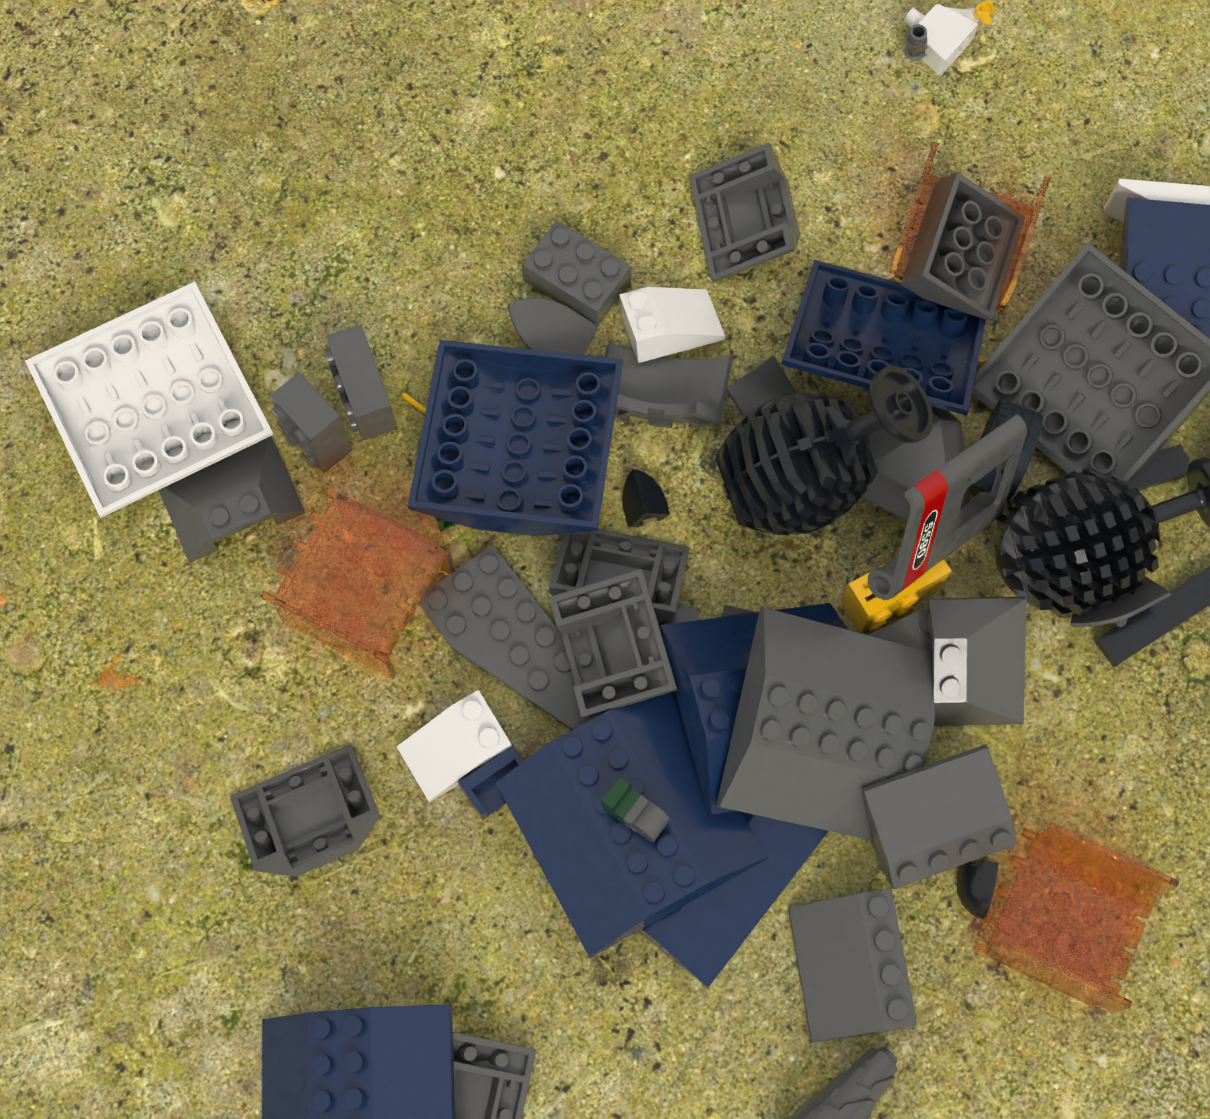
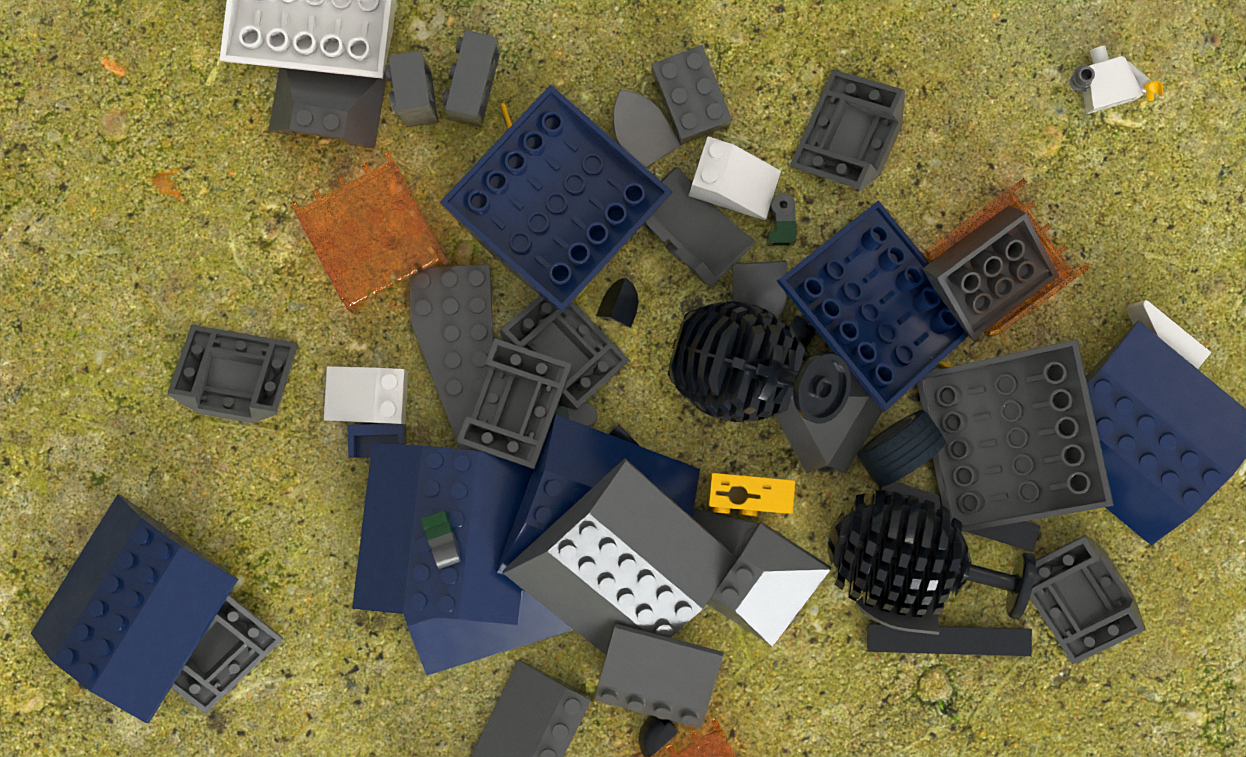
camera: 30 degrees right, 15 degrees up
dark grey piece [867,414,1027,600] -> none
none -> leg [767,193,796,246]

